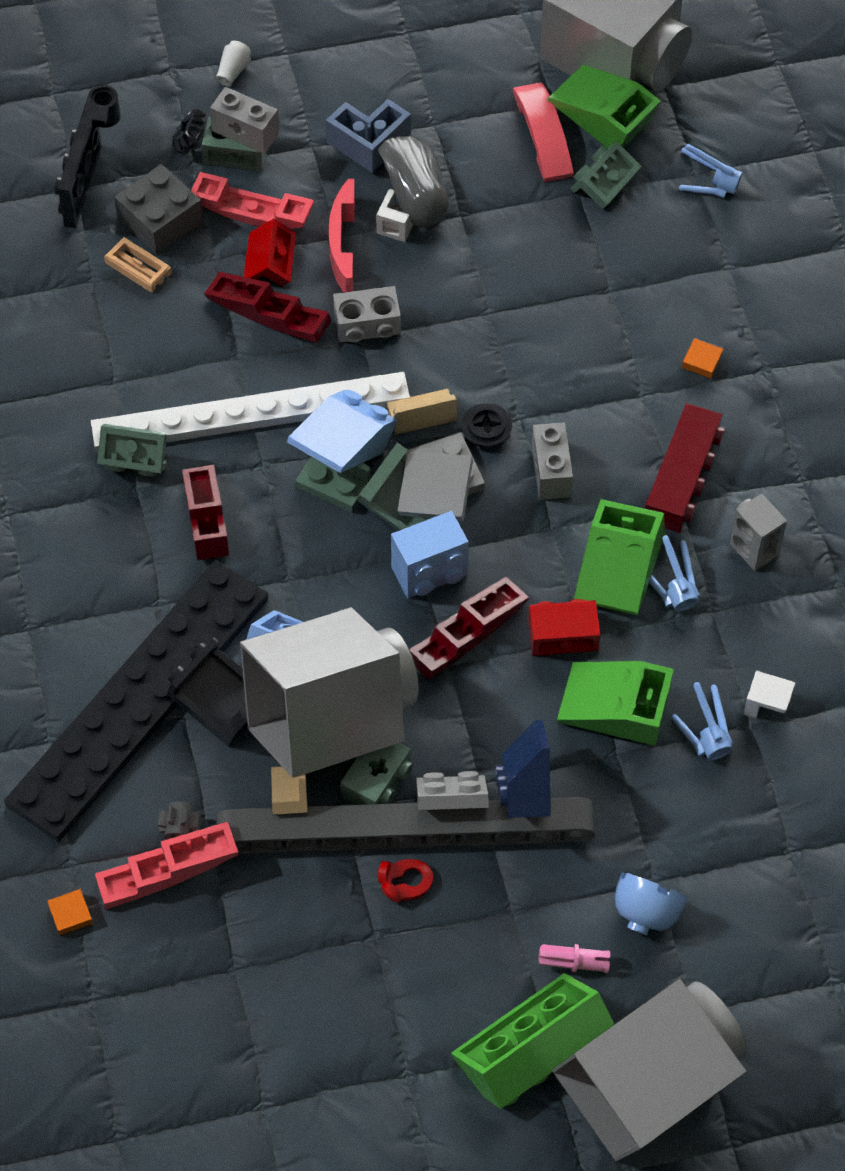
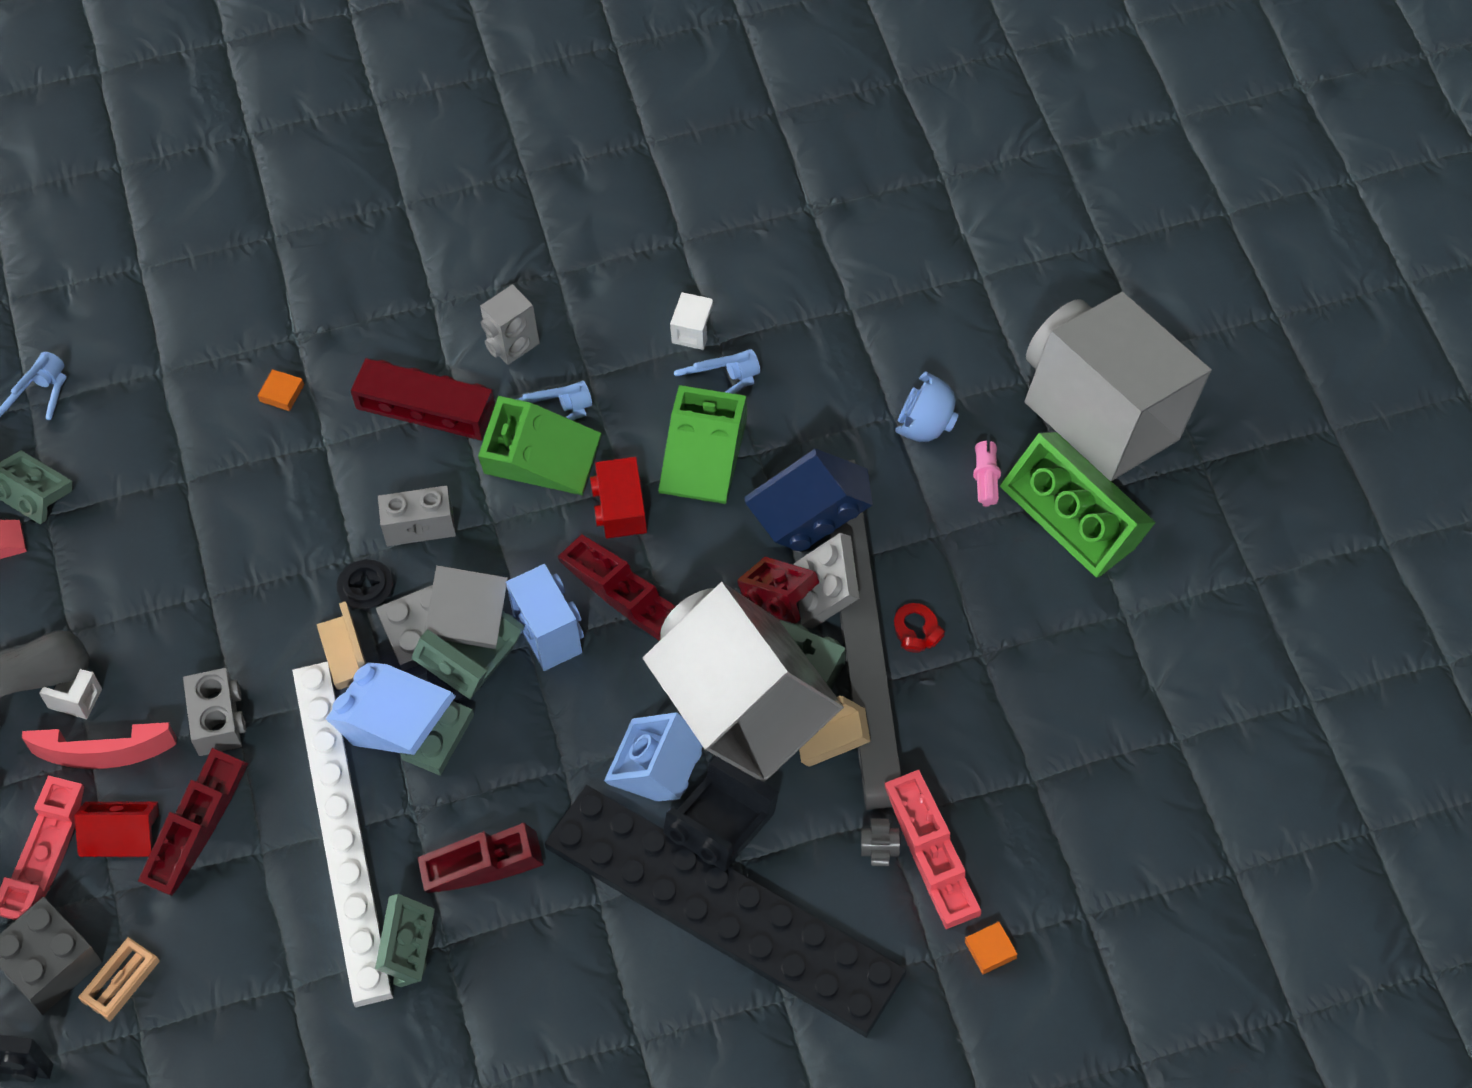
camera: 90 degrees left, 0 degrees up
none -> dark red bracket [737,557,819,624]

